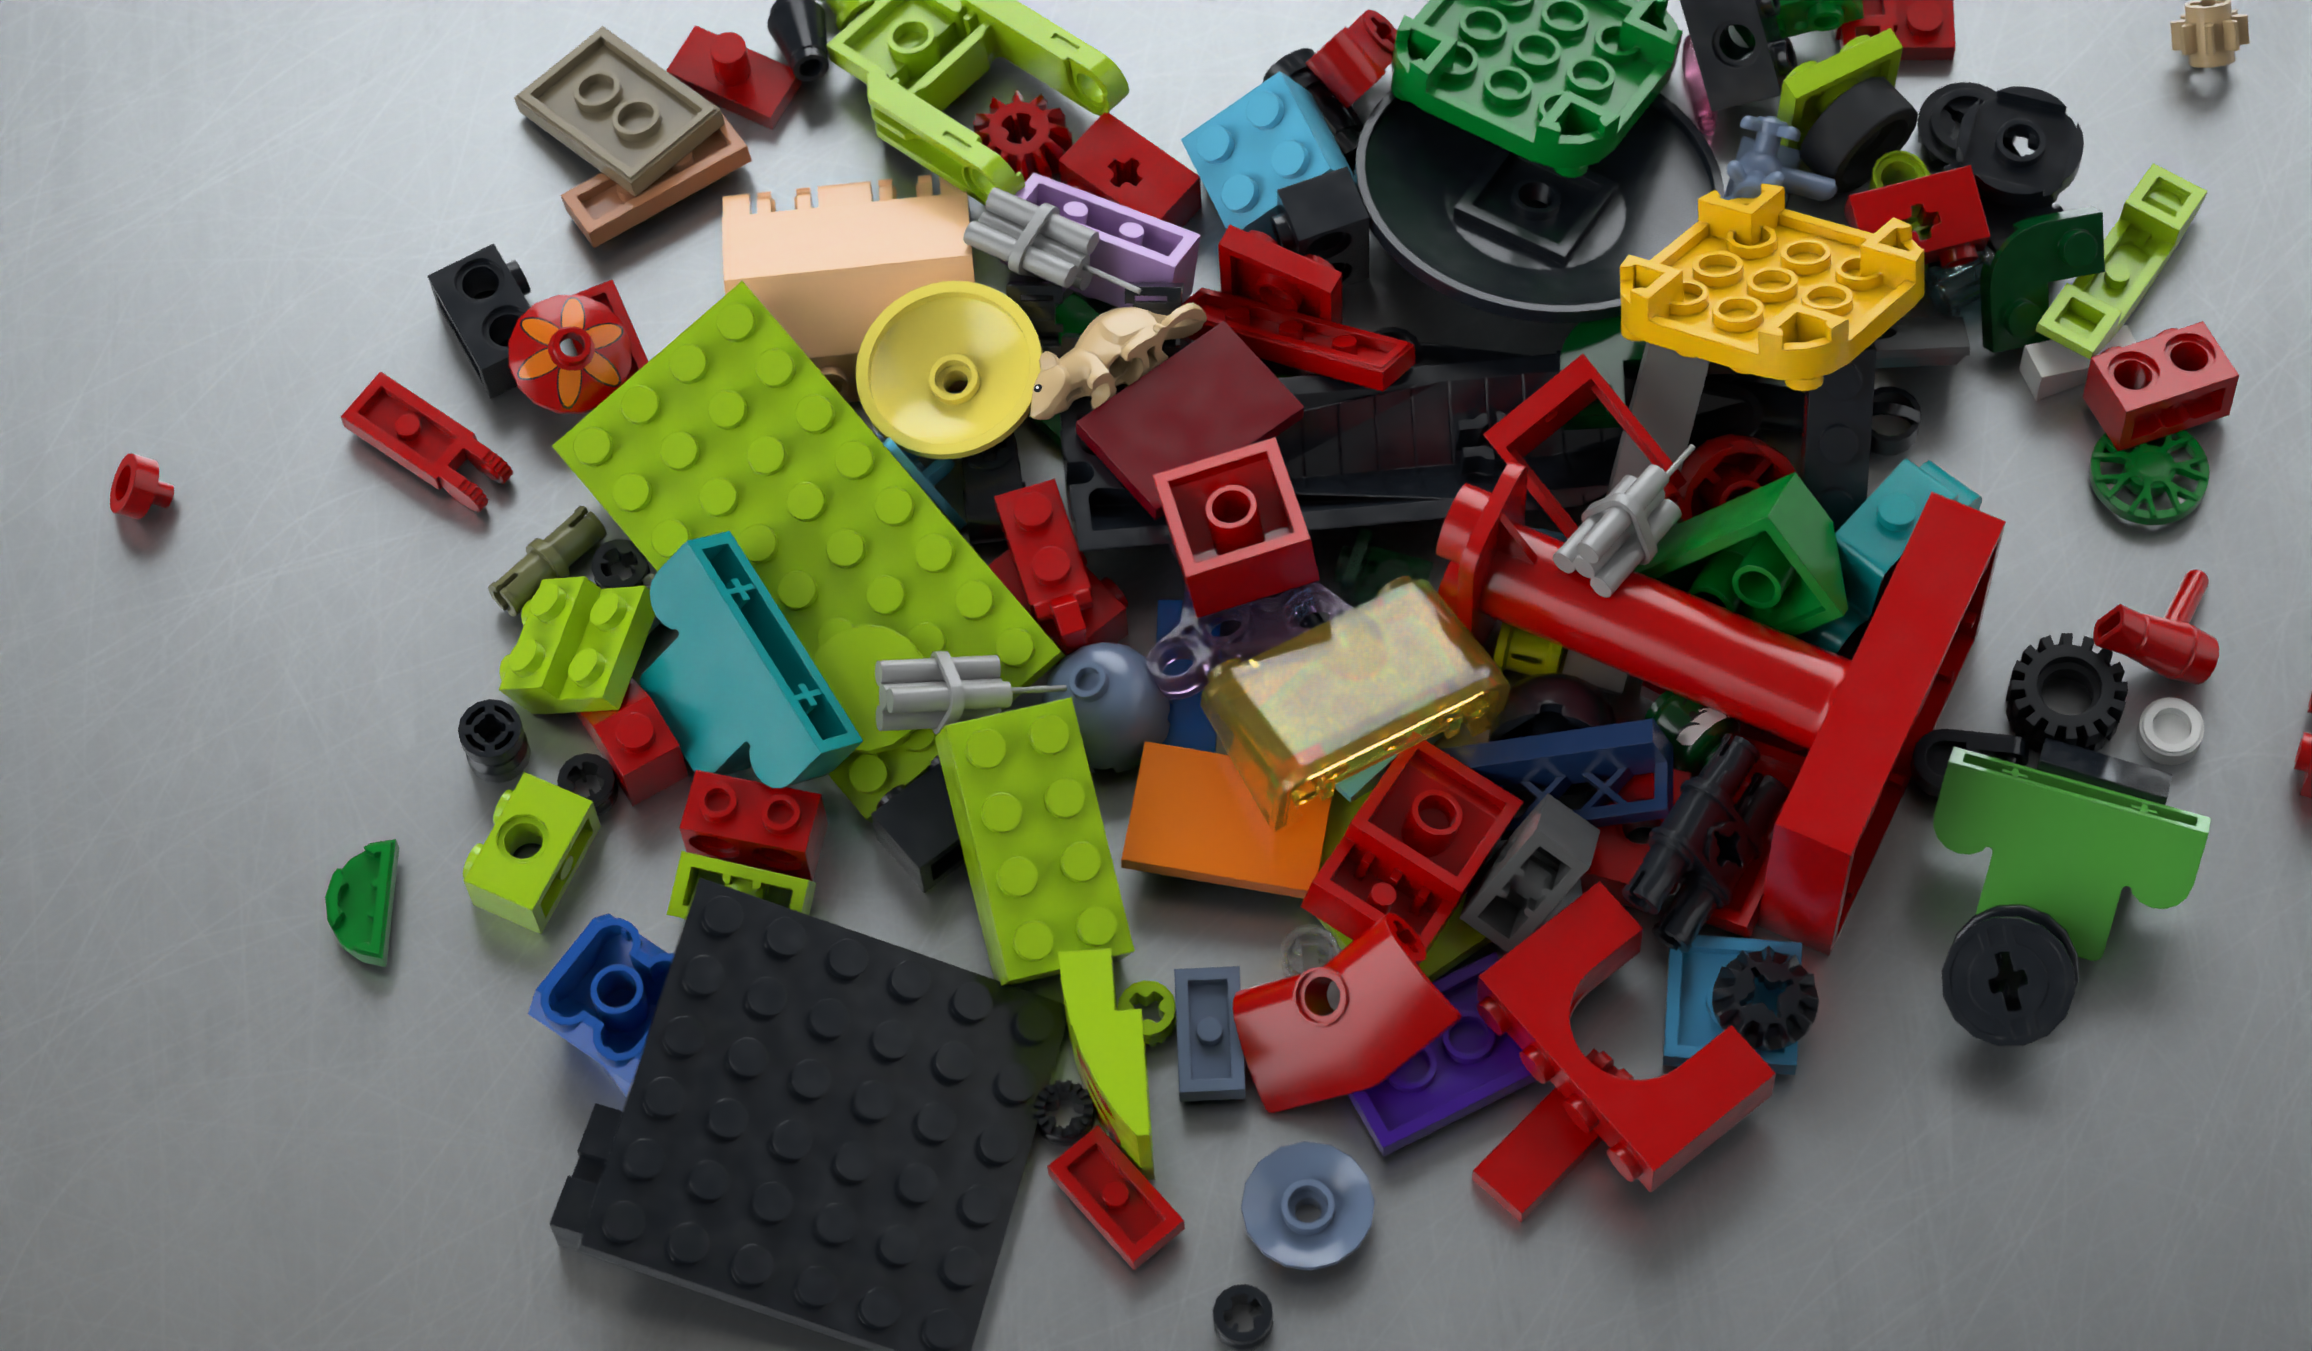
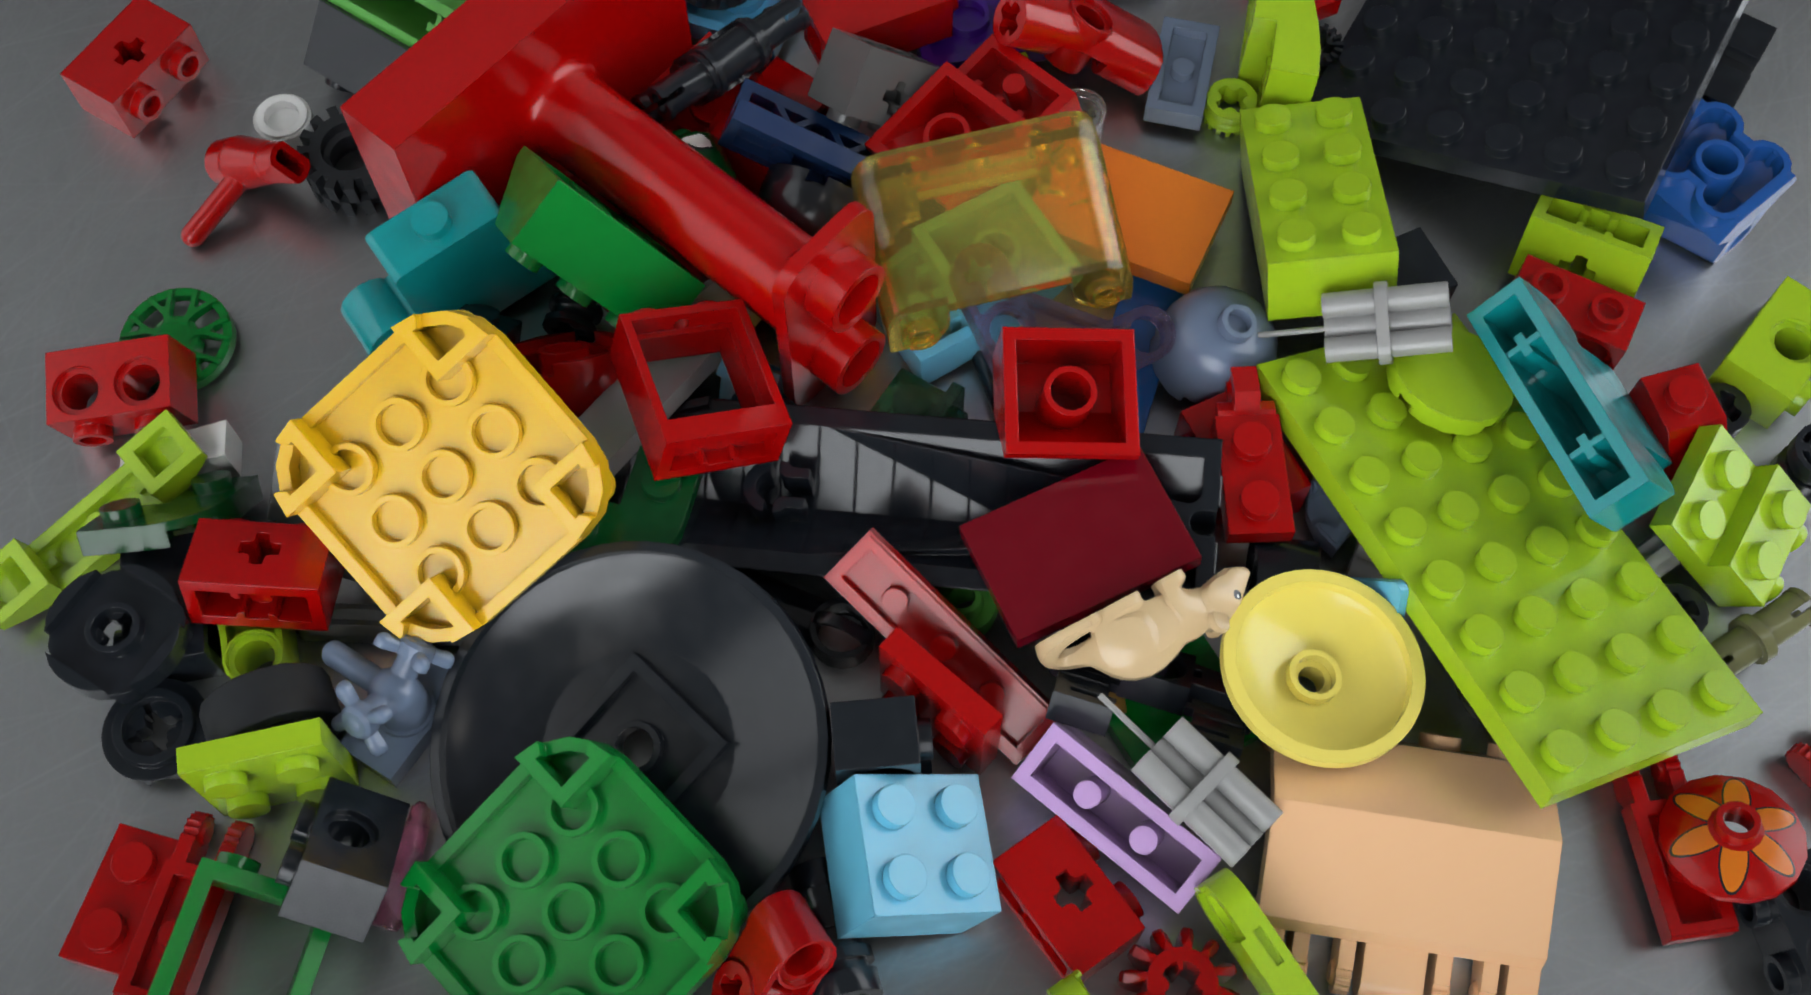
camera: 170 degrees left, 0 degrees up
light grey piece [1553,444,1695,598] -> none

